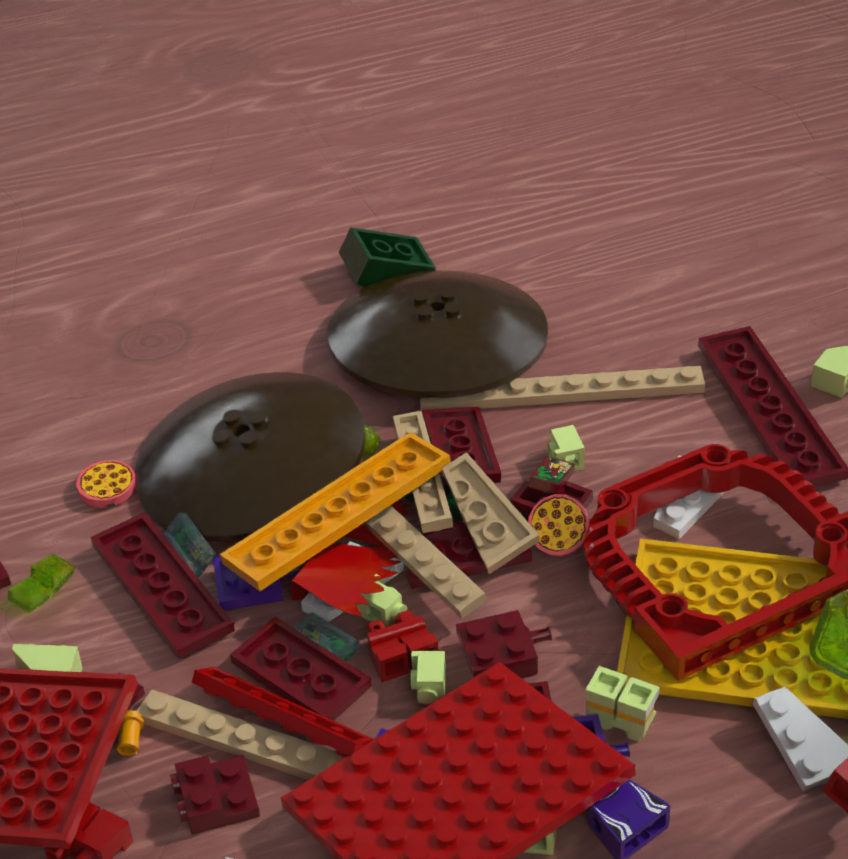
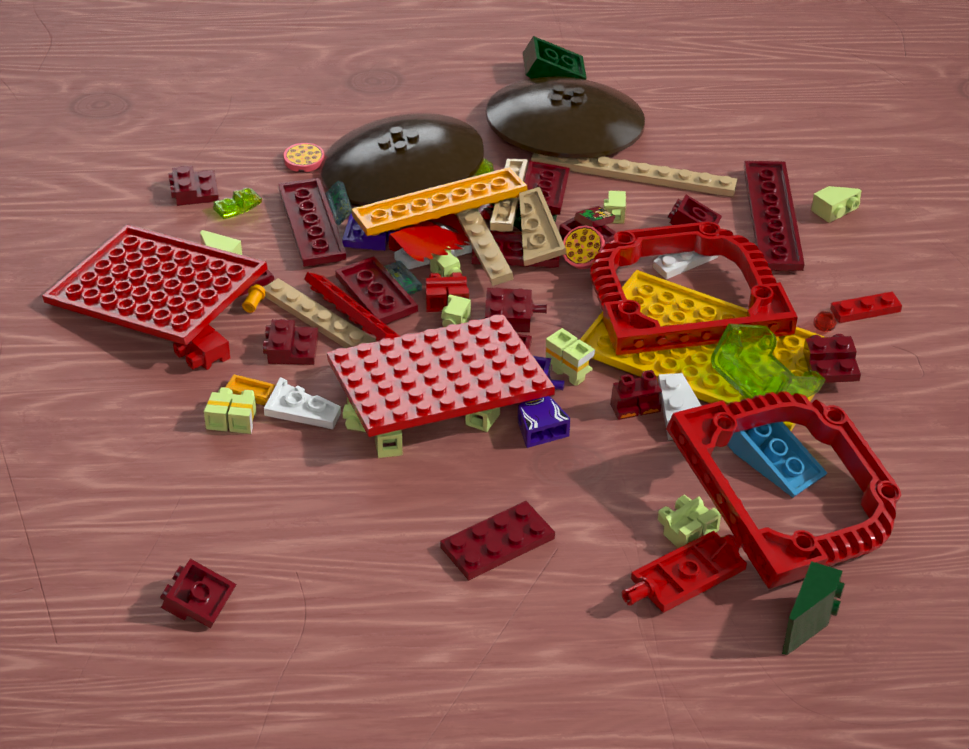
camera: 15 degrees right, 0 degrees up
none -> dark red hips [610,370,662,420]
none -> dark red plate [668,194,722,225]

